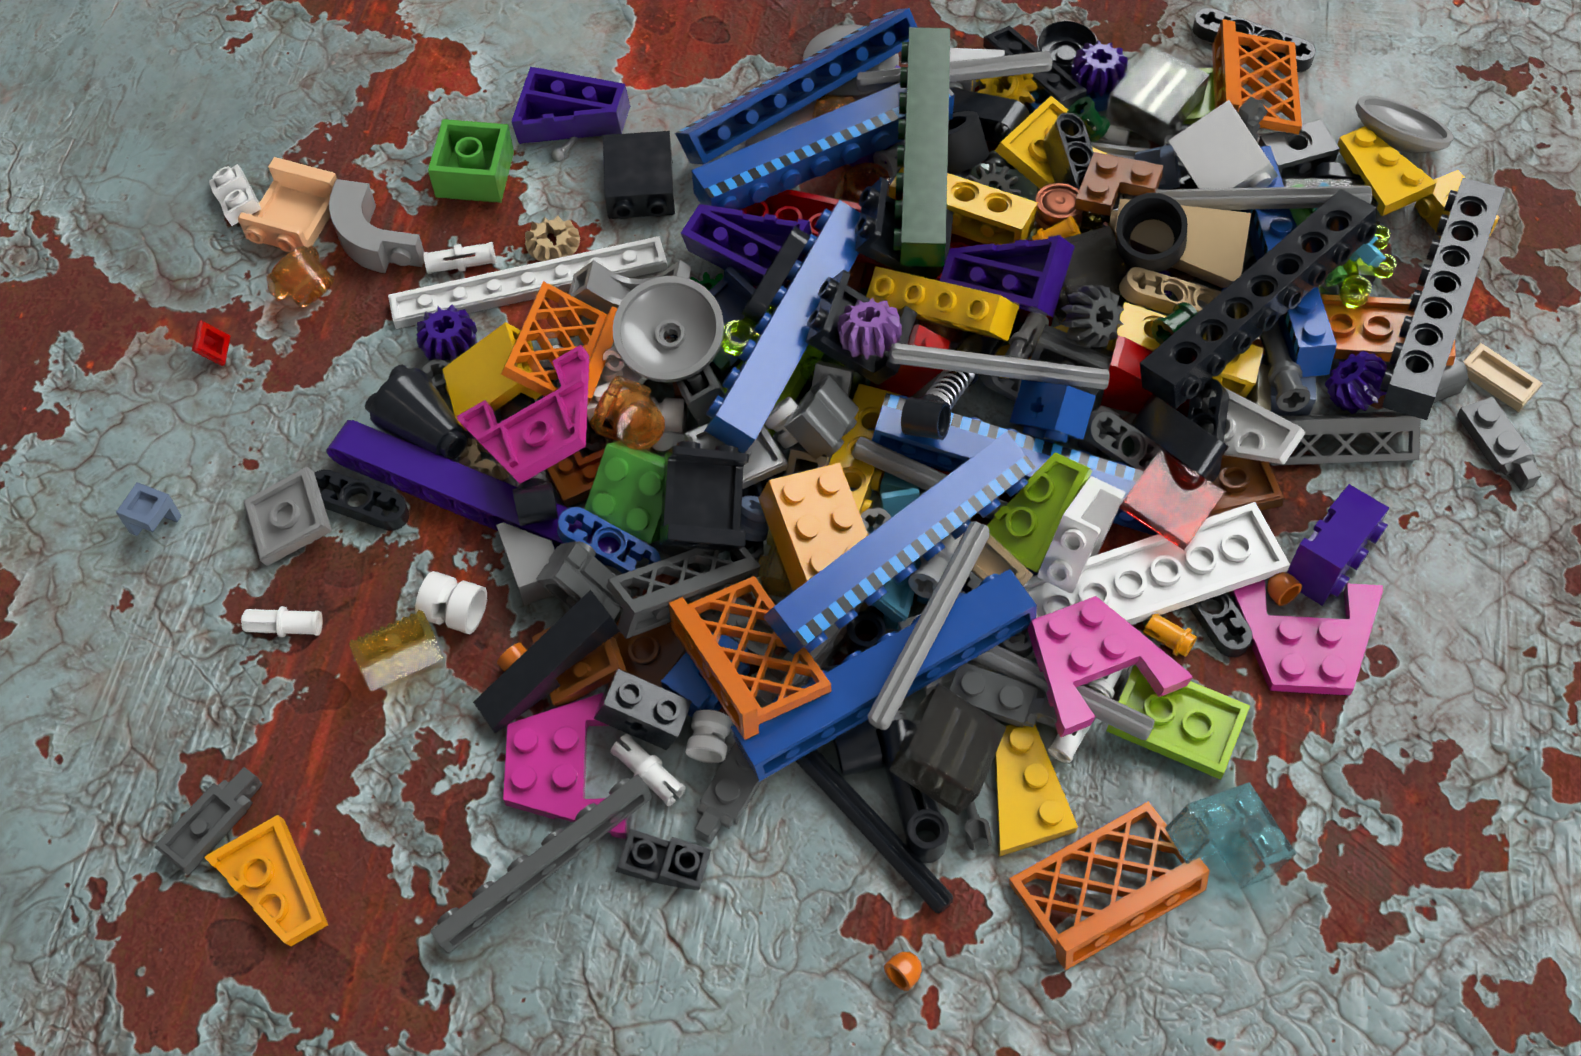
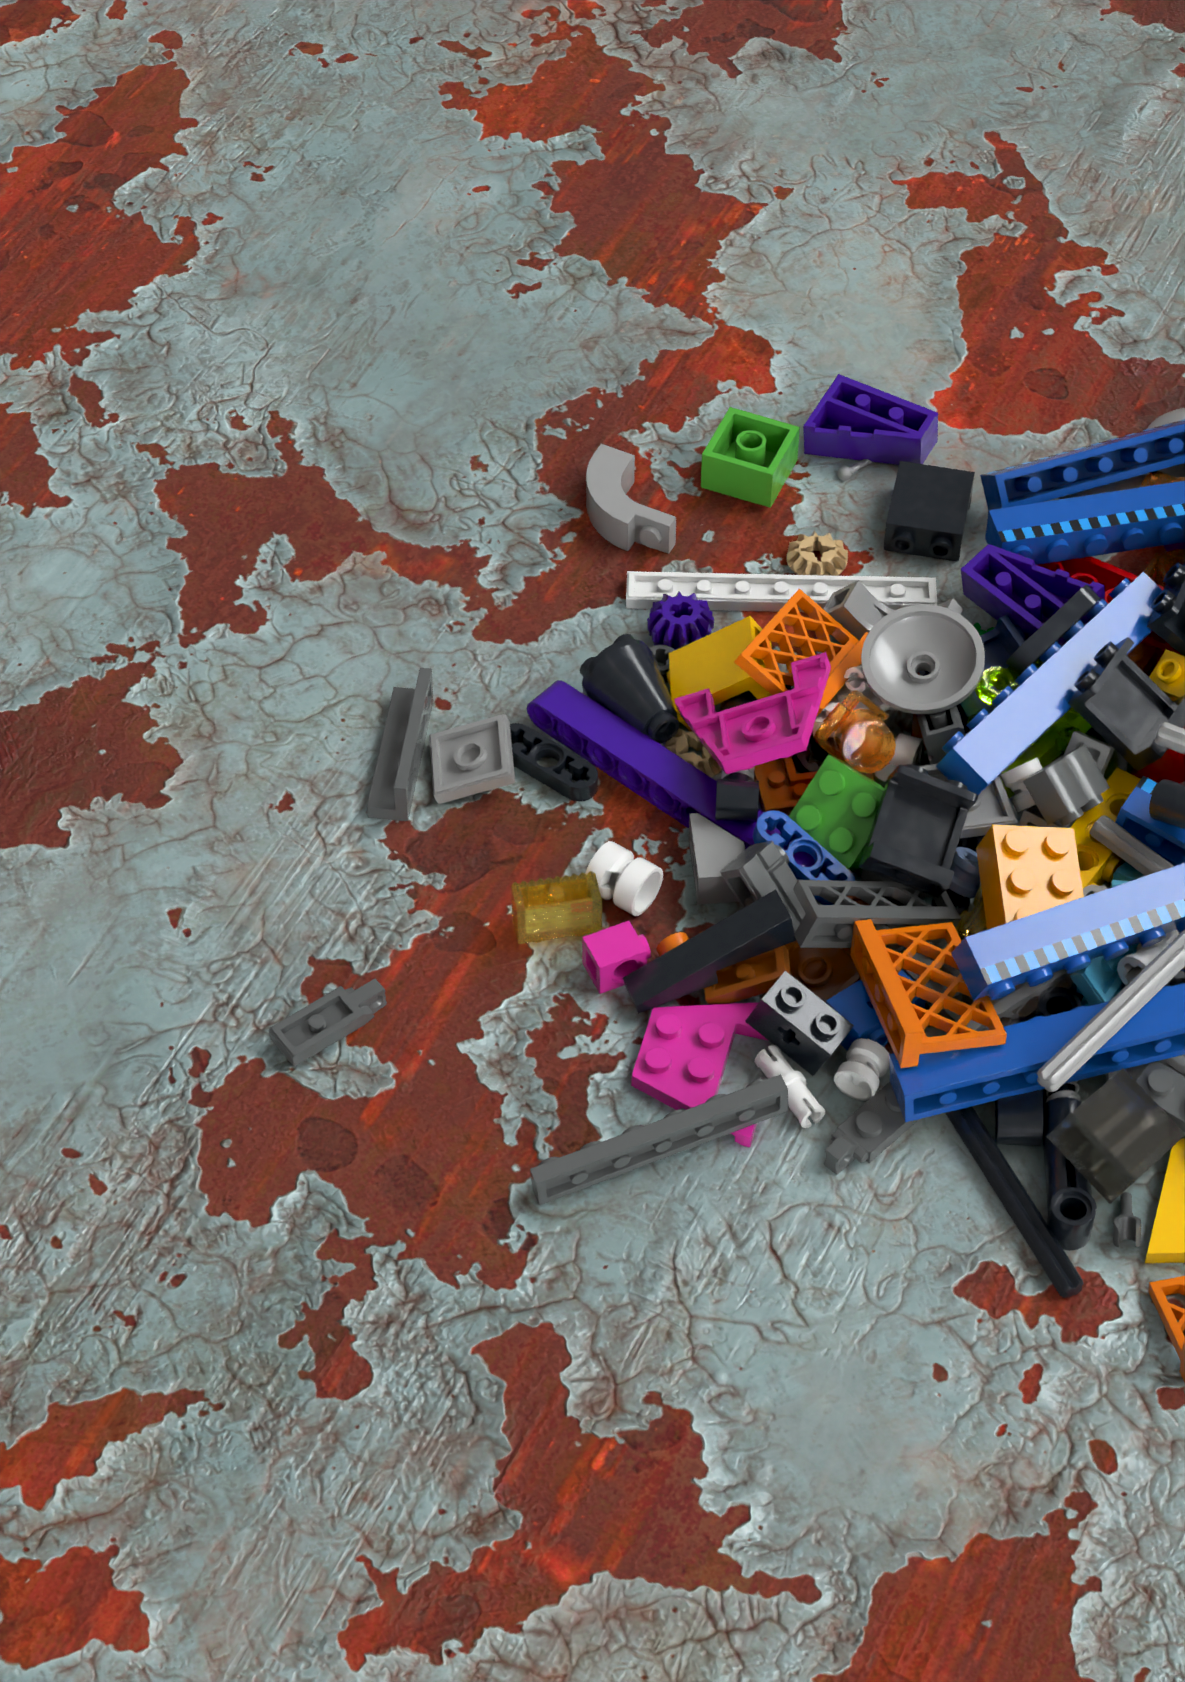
camera: 15 degrees right, 10 degrees down
sand blue panel [116,482,182,536] -> none
red slope [192,320,231,366] -> none
light orange wing [204,815,328,946] -> none
white slope [209,164,261,226] -> none
light nougat panel [238,157,337,255] -> none
white axle [241,606,323,637] -> none
clear orange piece [266,245,334,308] -> none
white pin [424,242,496,274] -> none
black slope [615,829,711,891] -> none
medium lavender gear [838,297,902,360] -> none
orange hinge [884,952,922,991] -> none
none -> dark grey fence [367,668,434,821]
none -> dark pink brick [582,921,651,994]

